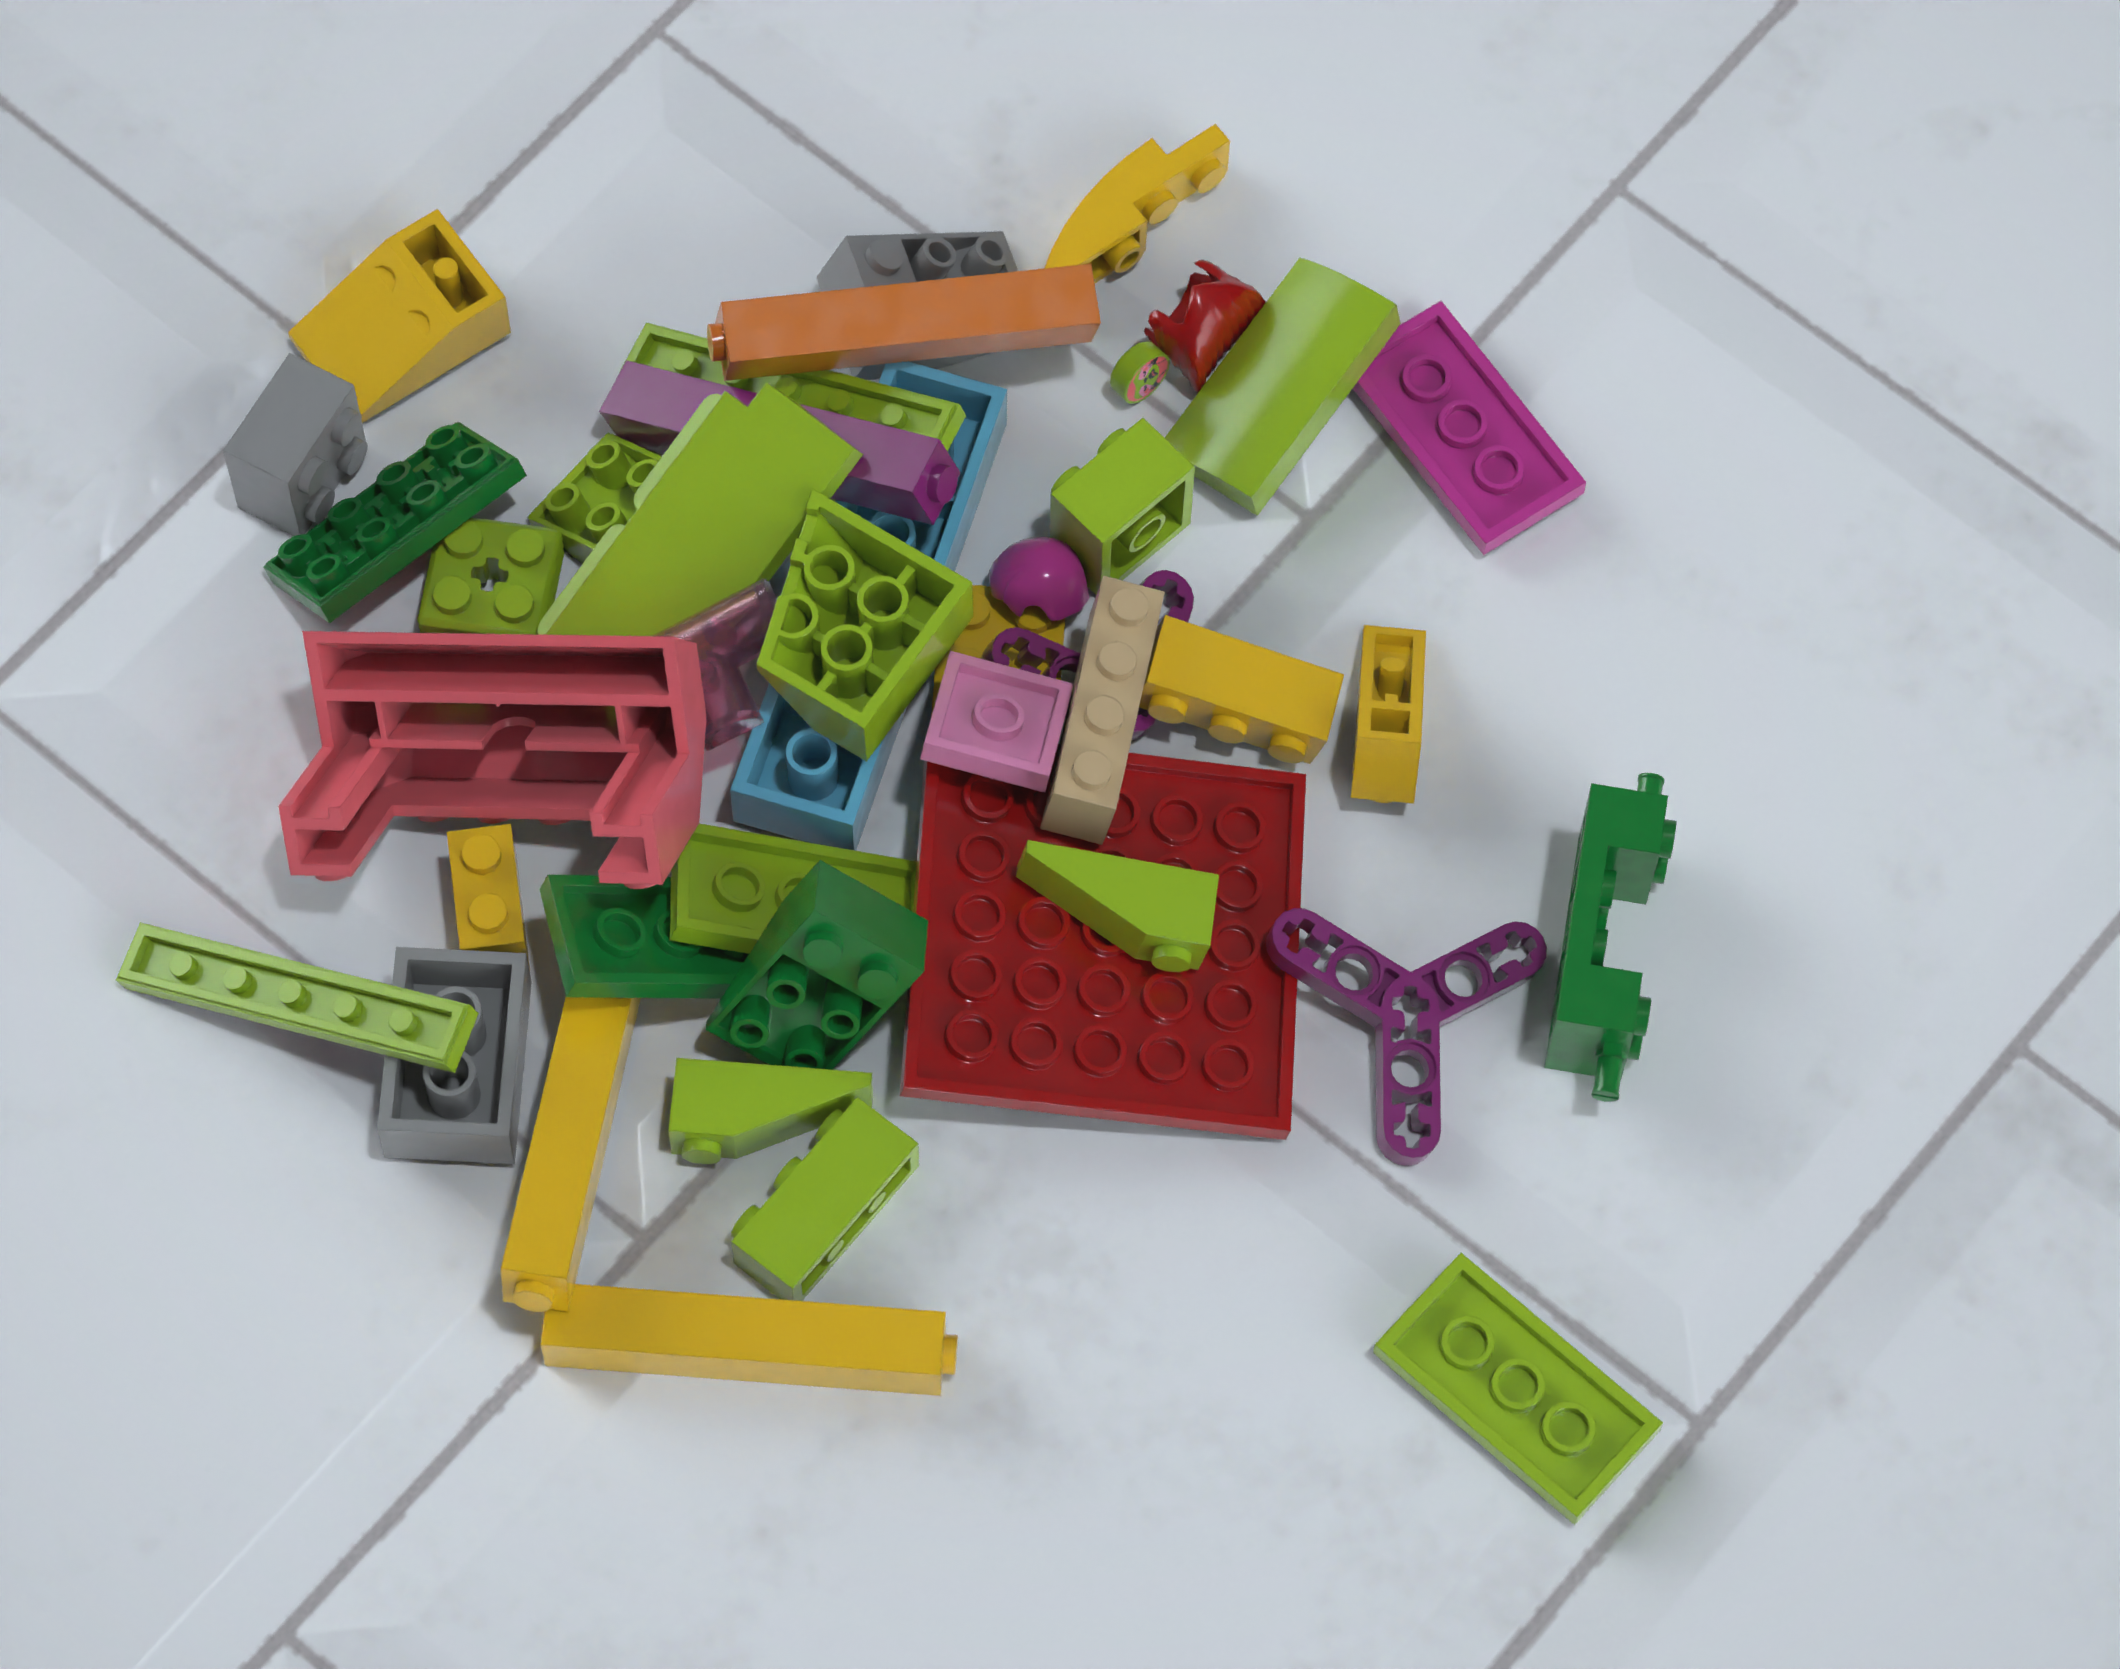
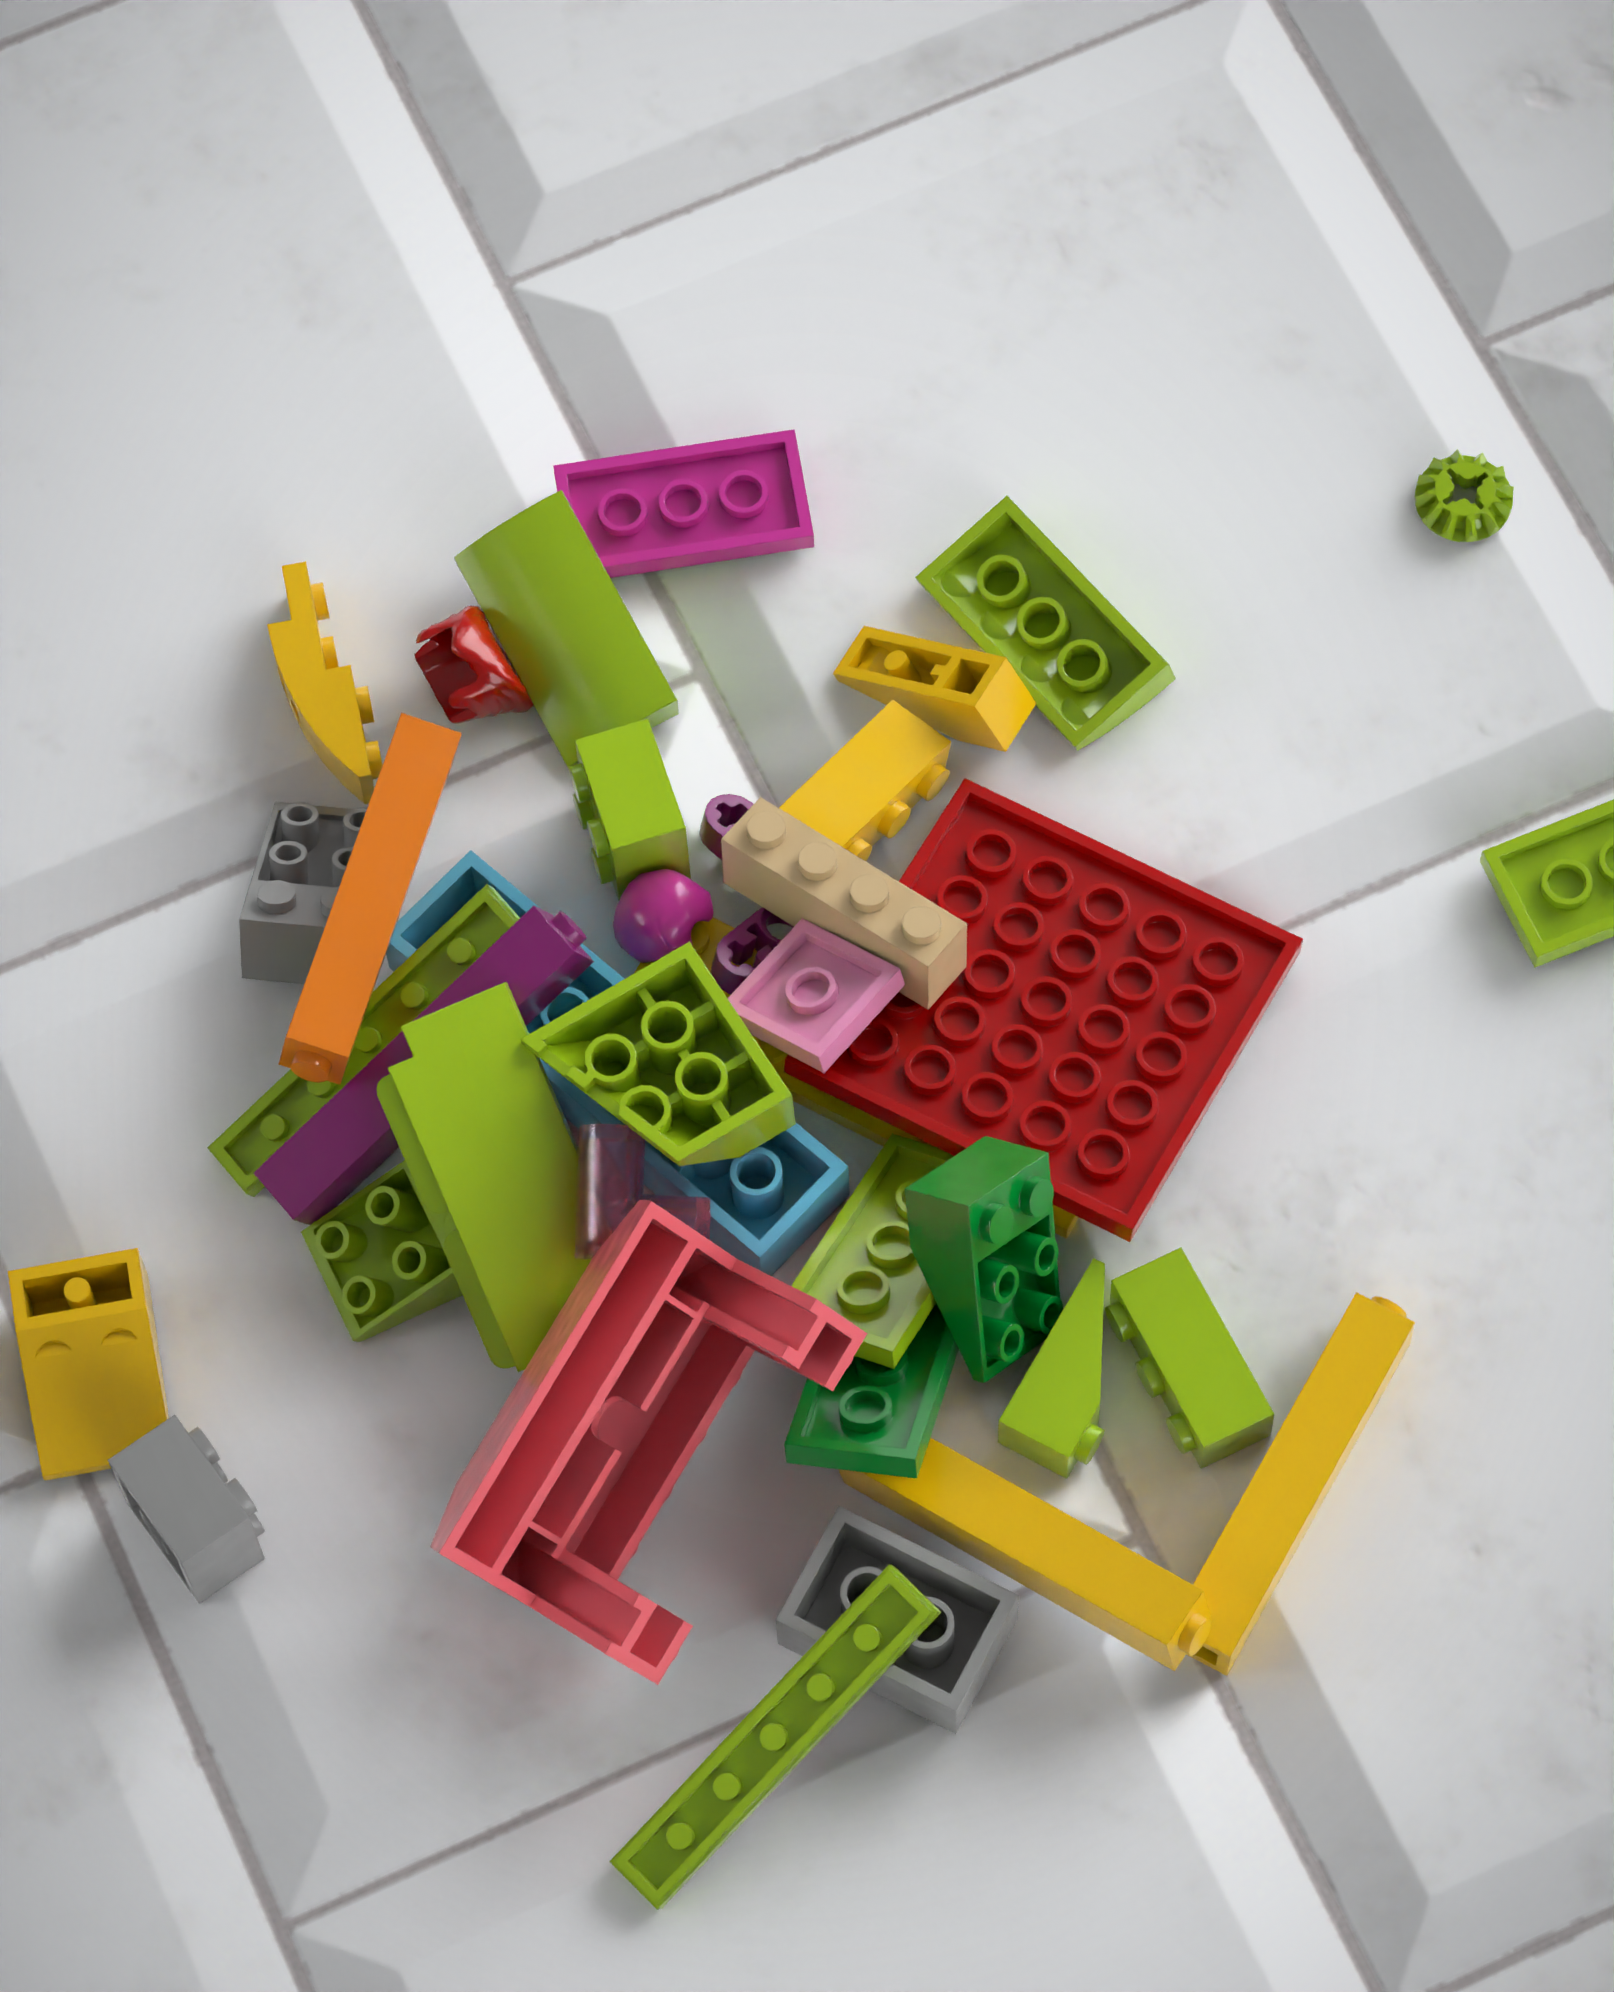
camera: 60 degrees left, 0 degrees up
green tile [263,422,527,623] -> none
lime brick [418,517,565,634] -> none
yellow brick [447,824,530,971] -> none
lime slope [1016,840,1219,972] -> none
lime tile [1110,341,1170,404] -> none
magenta piece [1266,908,1547,1166] -> none
green brick [1544,773,1677,1102] -> none
none -> lime slope [915,495,1176,751]
none -> lime gear [1415,449,1514,542]

